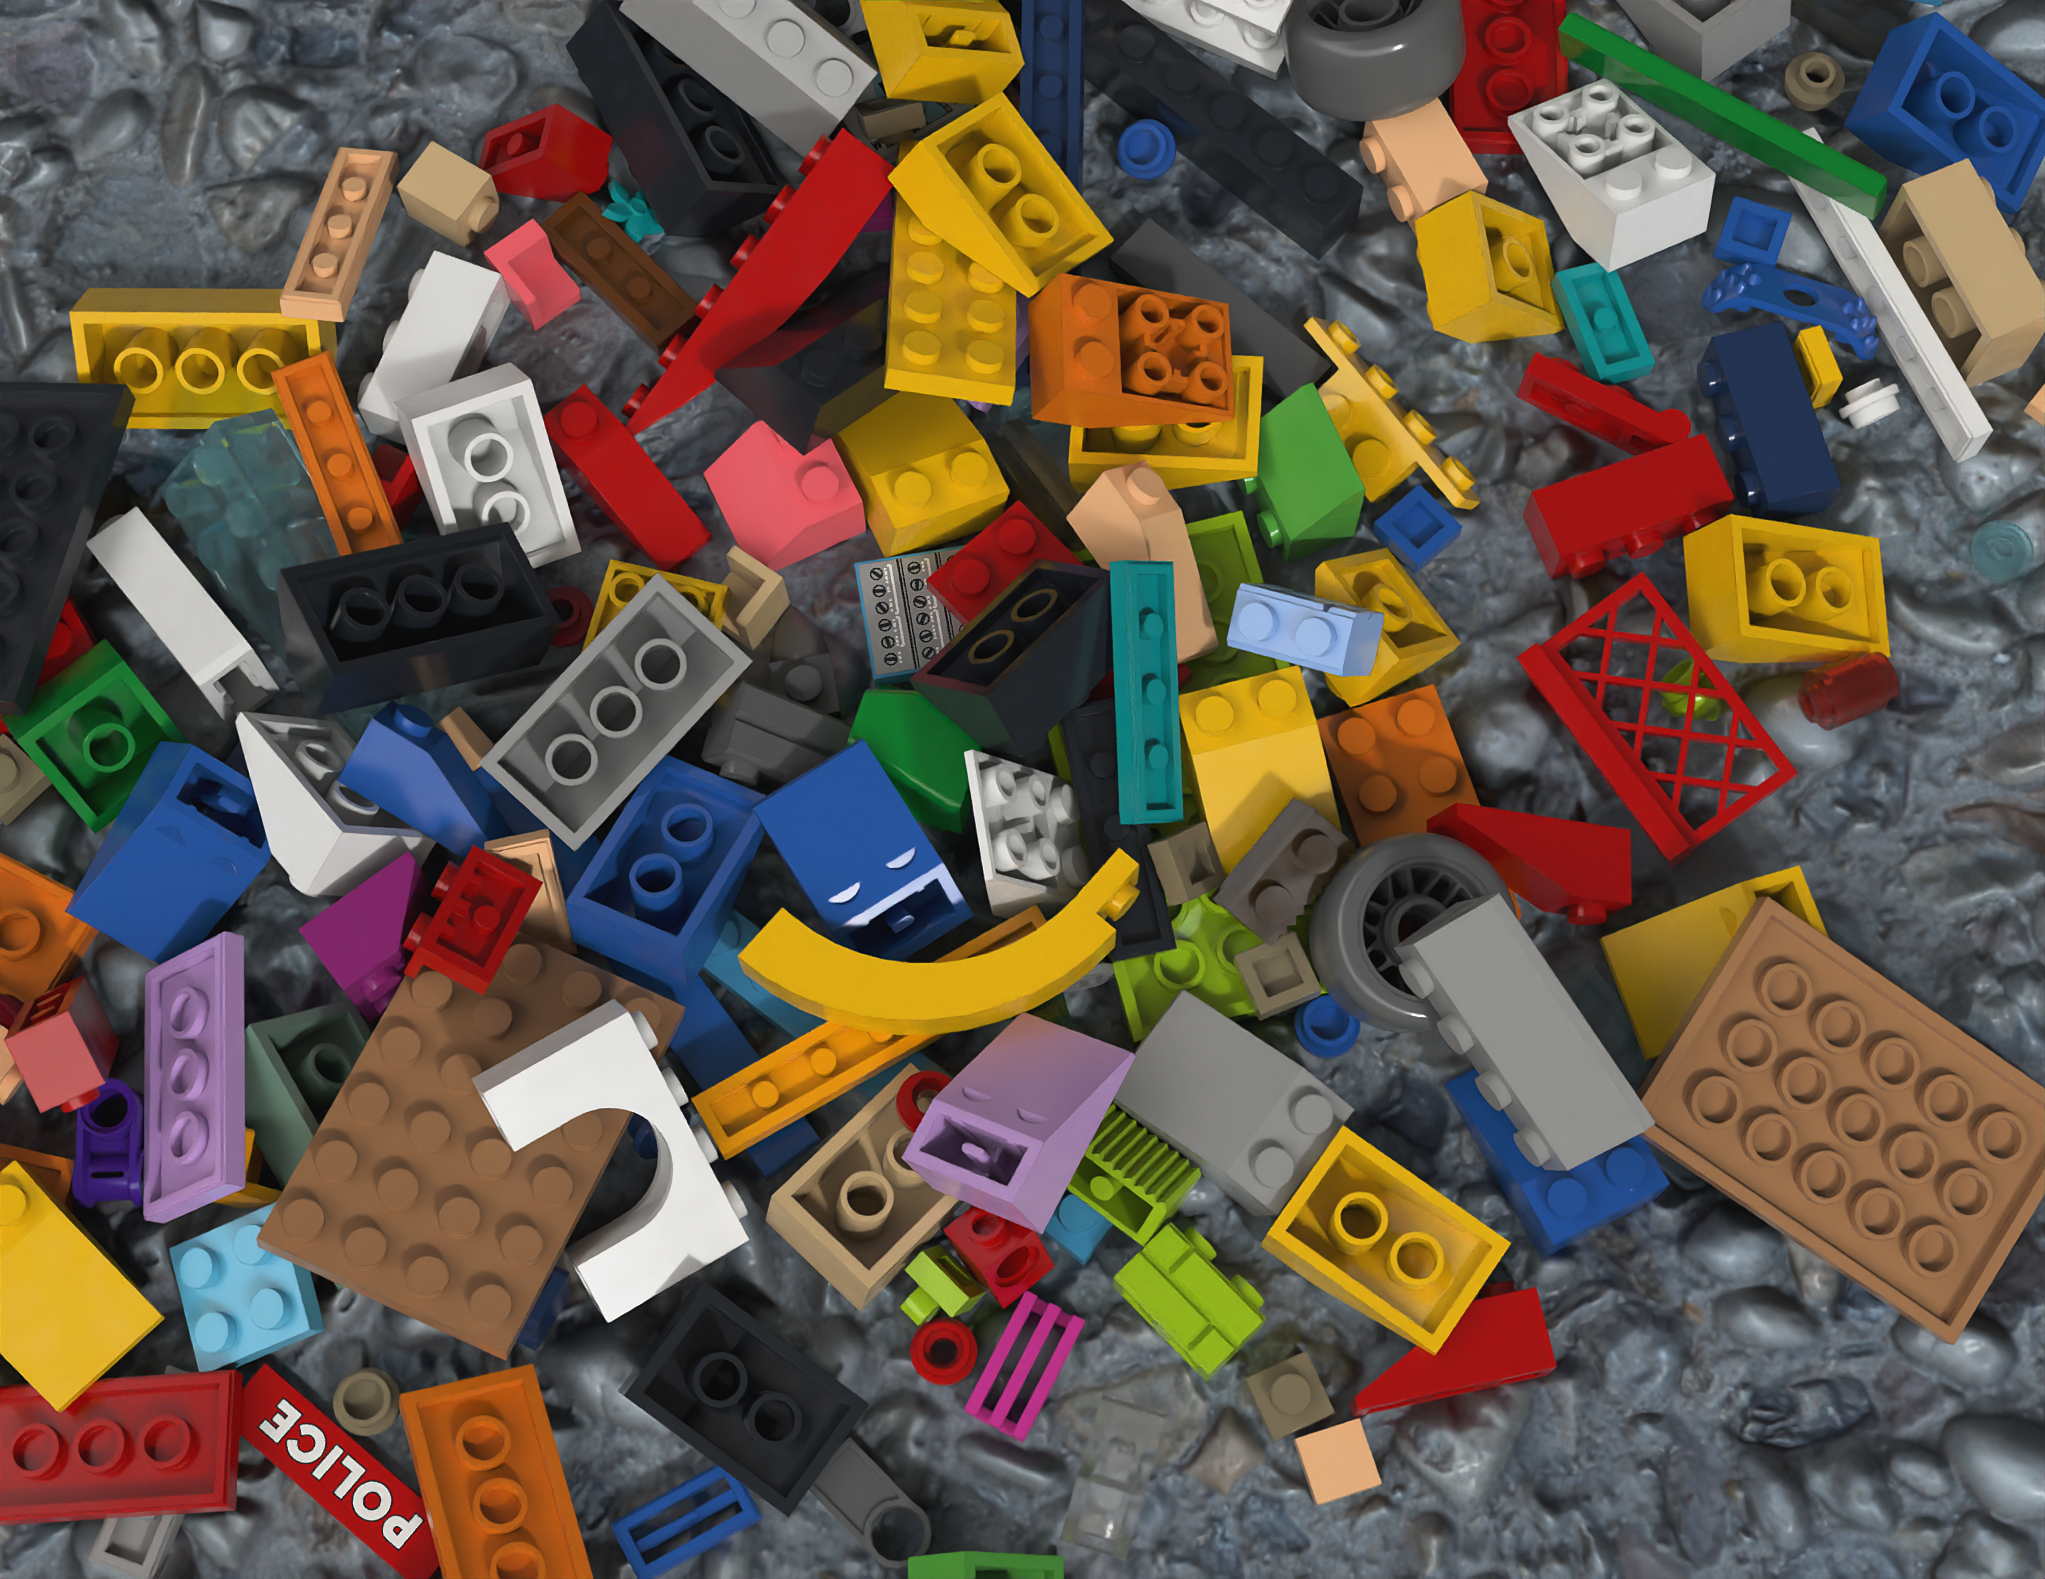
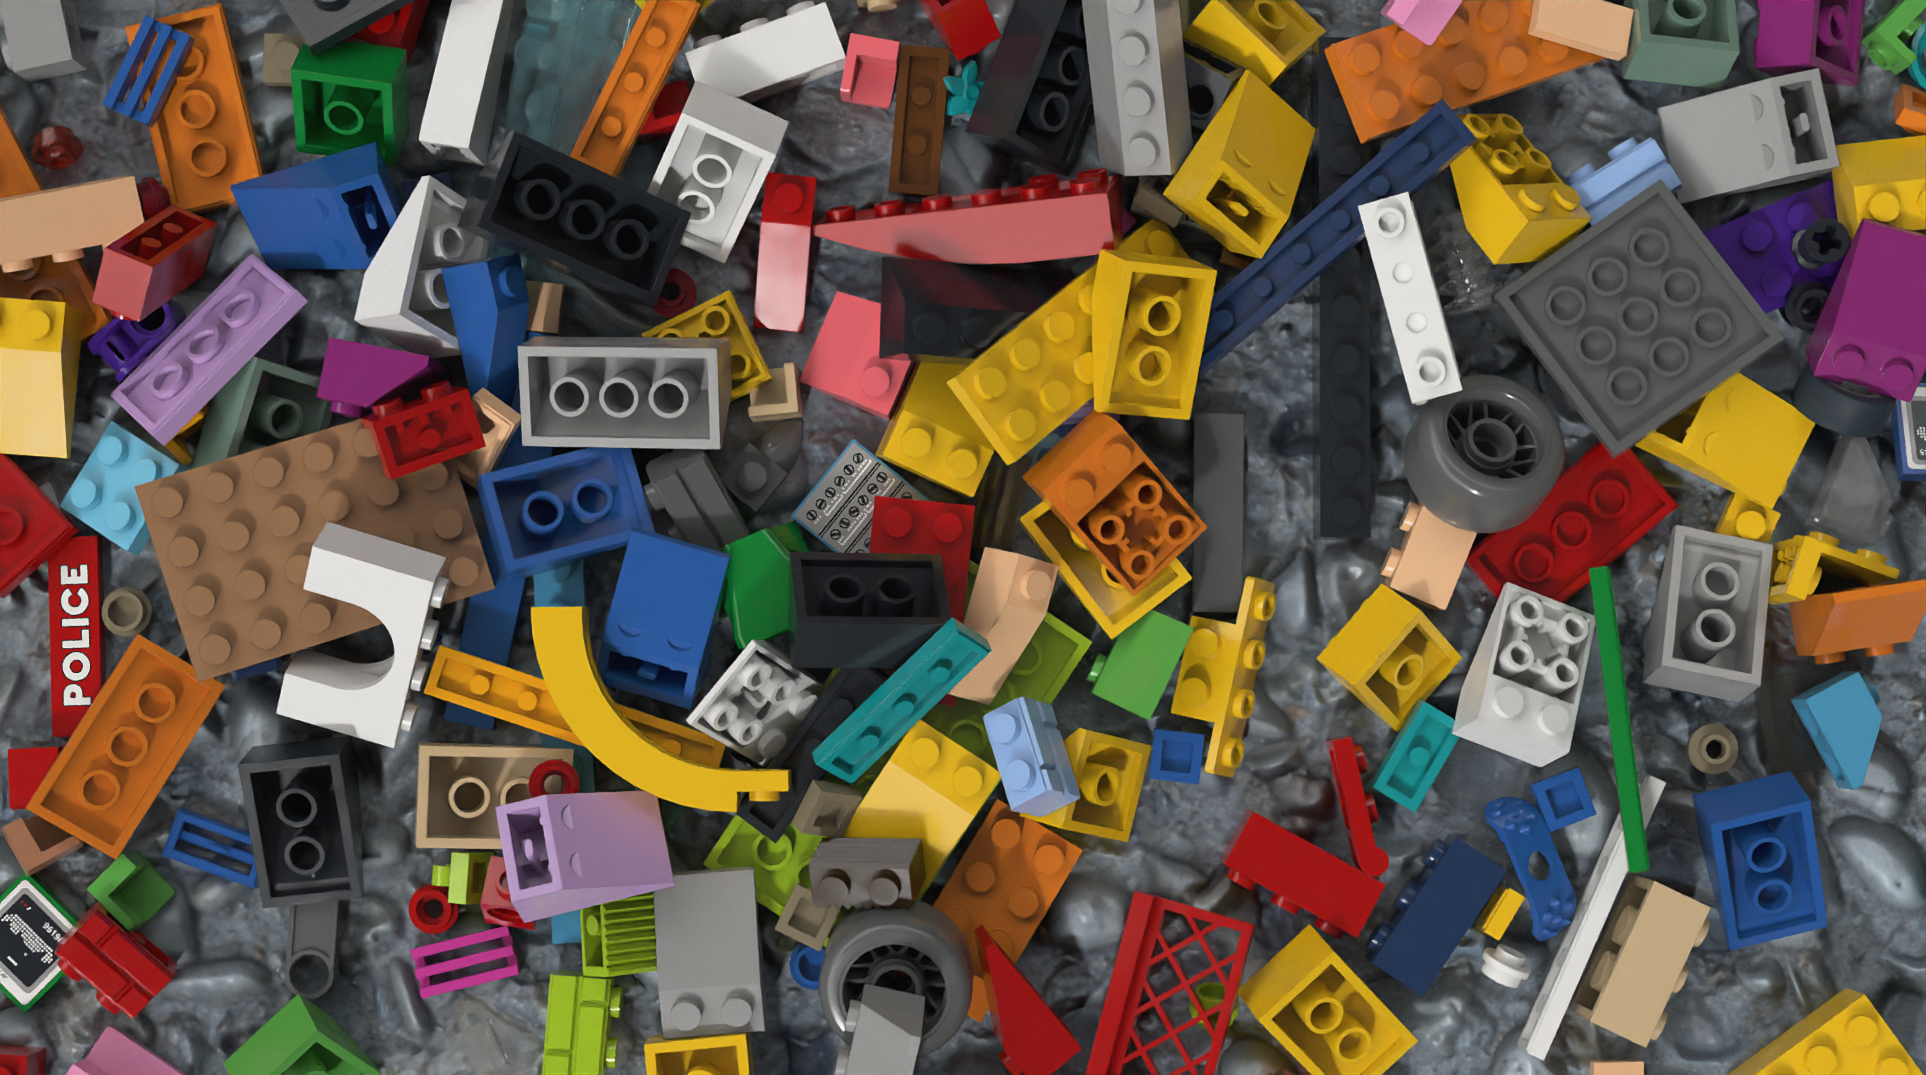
camera: 45 degrees right, 15 degrees up
blue plate [1116,119,1177,180] -> none

